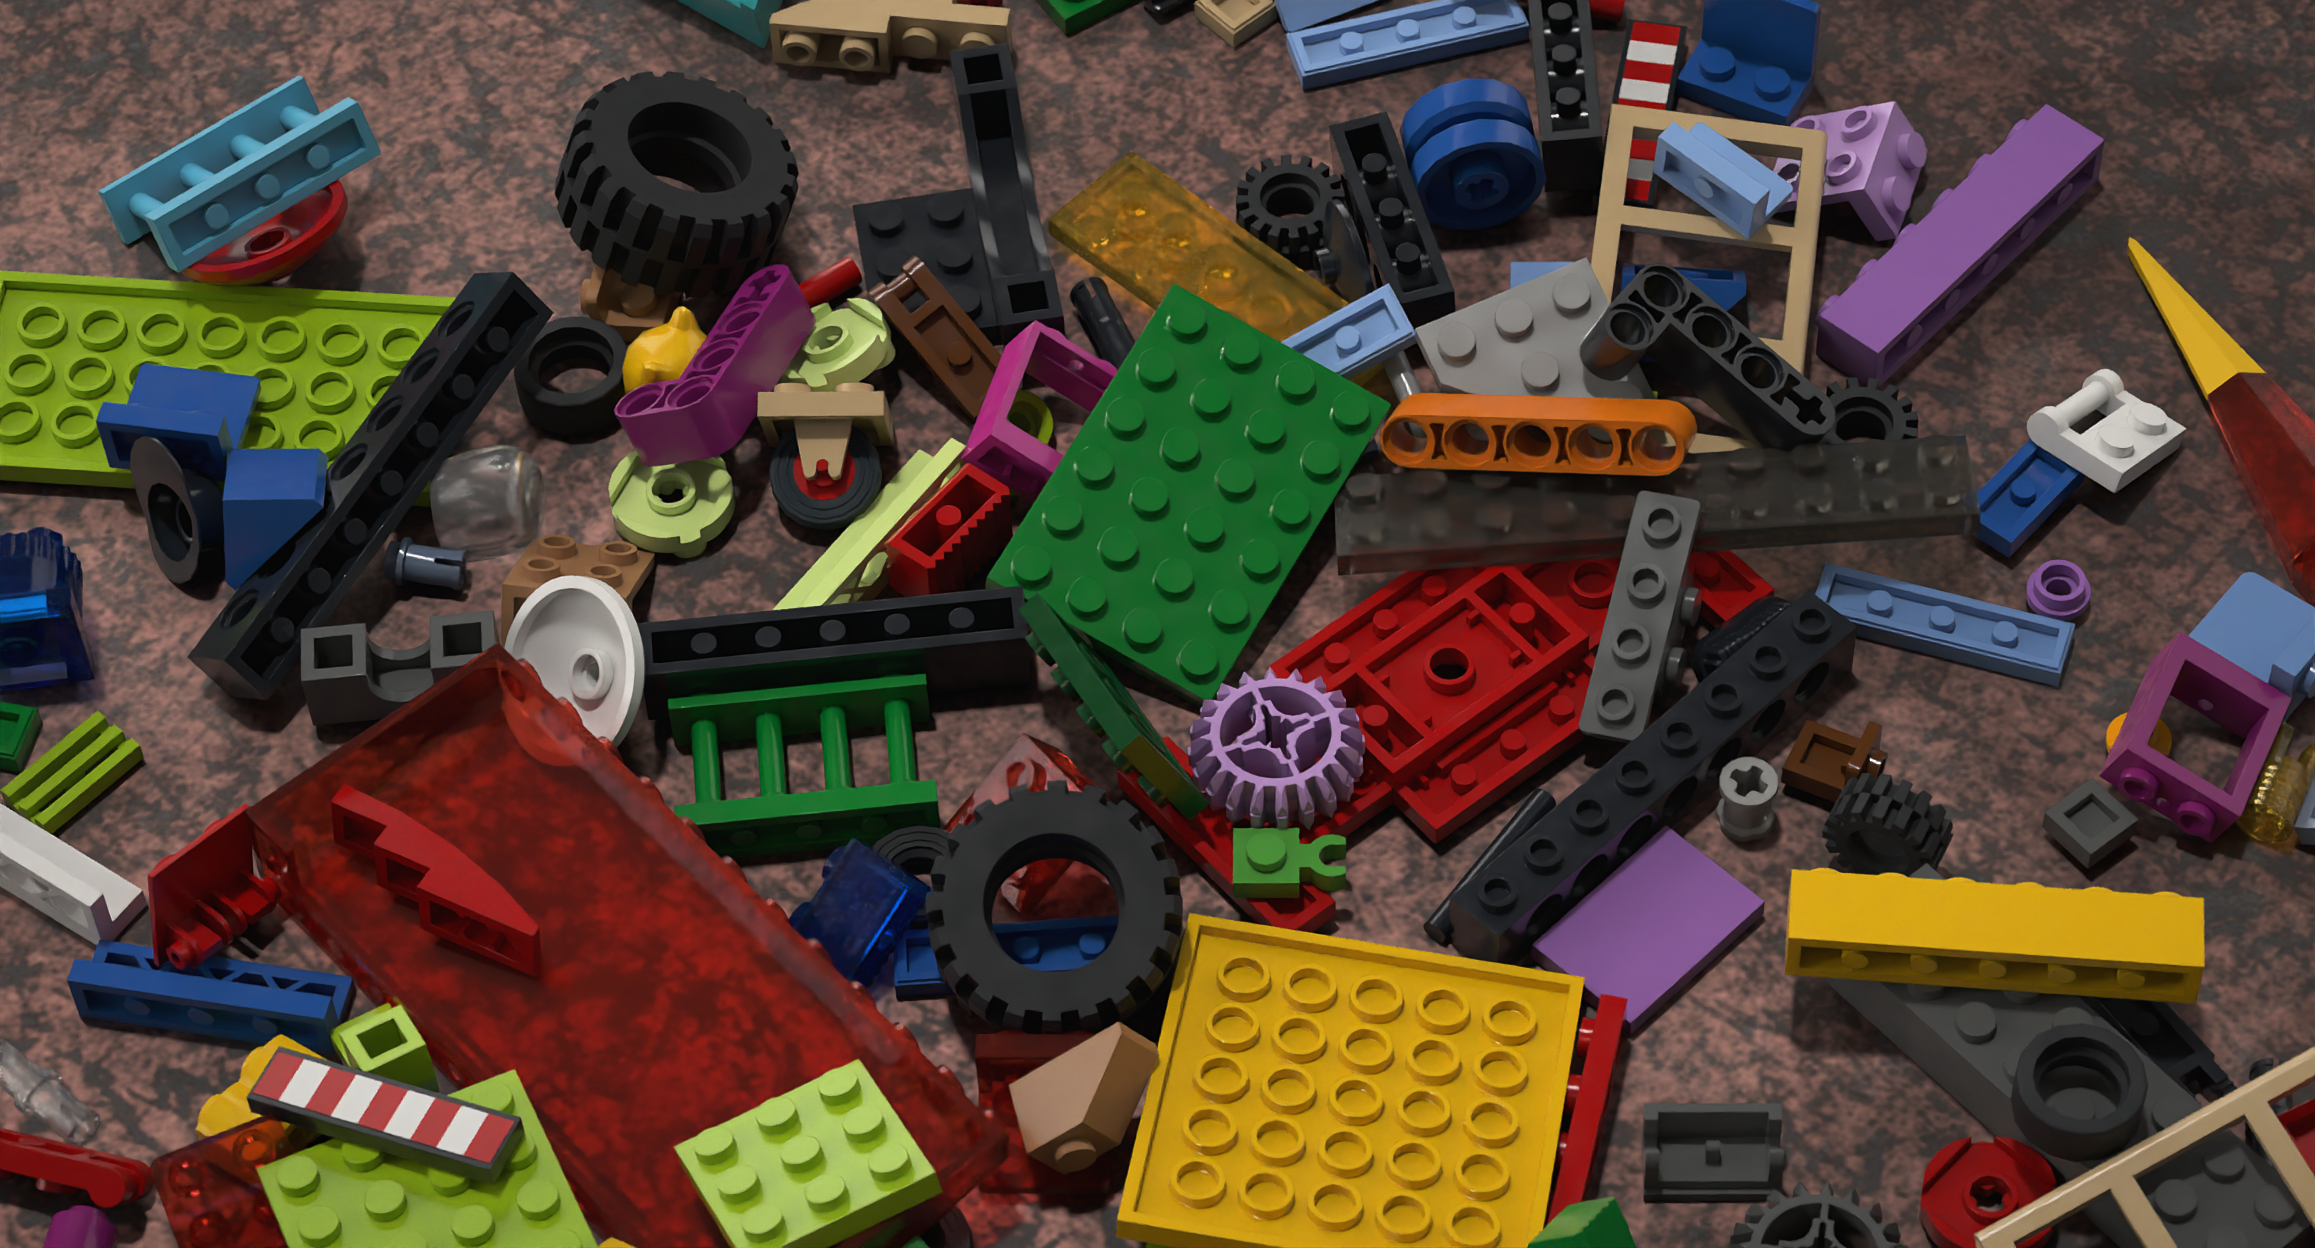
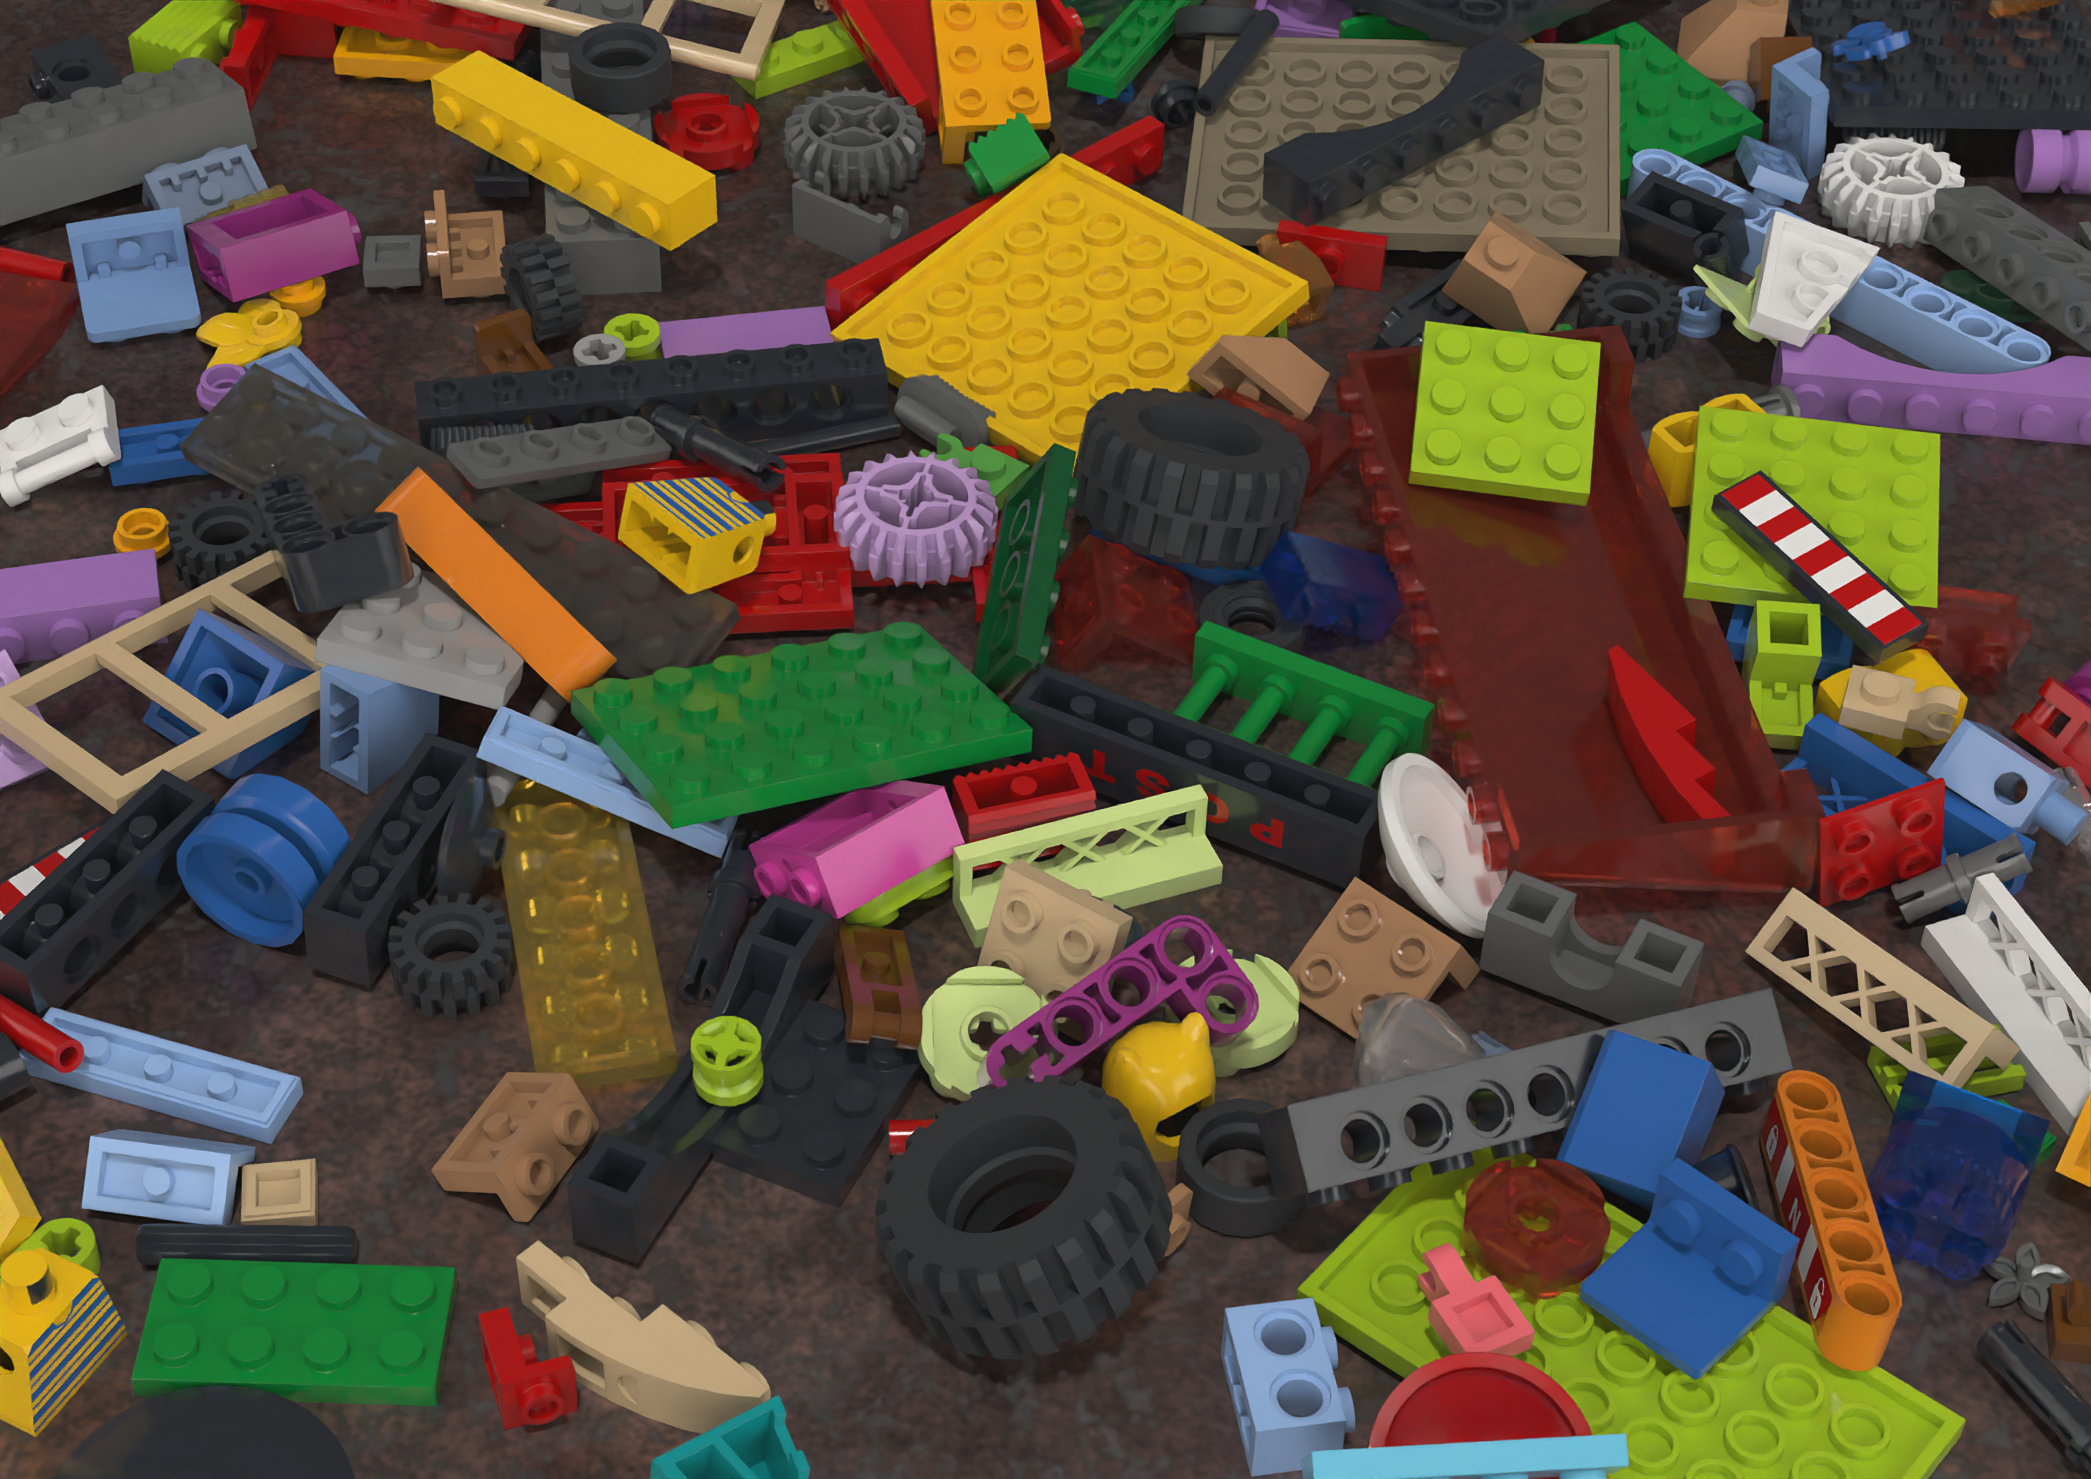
camera: 150 degrees left, 10 degrees down
light blue panel [1653,122,1793,240] -> none
none -> light orange plate [113,508,171,560]
none -> yellow plate [196,298,302,370]
none -> medium nougat bracket [424,190,506,299]
none -> medium nougat bracket [431,1072,599,1222]
none -> lime wheel [604,313,662,361]
none -> yellow torso [618,477,776,594]
none -> black pin [649,404,786,492]
none -> lime wheel [691,1016,763,1106]
none -> dark grey piece [894,374,996,447]
none -> light blue brick [1221,1297,1355,1477]
none -> coral plate [1417,1243,1535,1357]
none -> clear red plate [1461,1158,1610,1300]
none -> tan fence [1745,887,2020,1095]
none -> orange beam [1760,1070,1902,1371]
none -> tan plate [1838,665,1961,740]
none -> dark grey pin [1891,832,2033,924]
none -> medium blue torso [1927,719,2089,845]

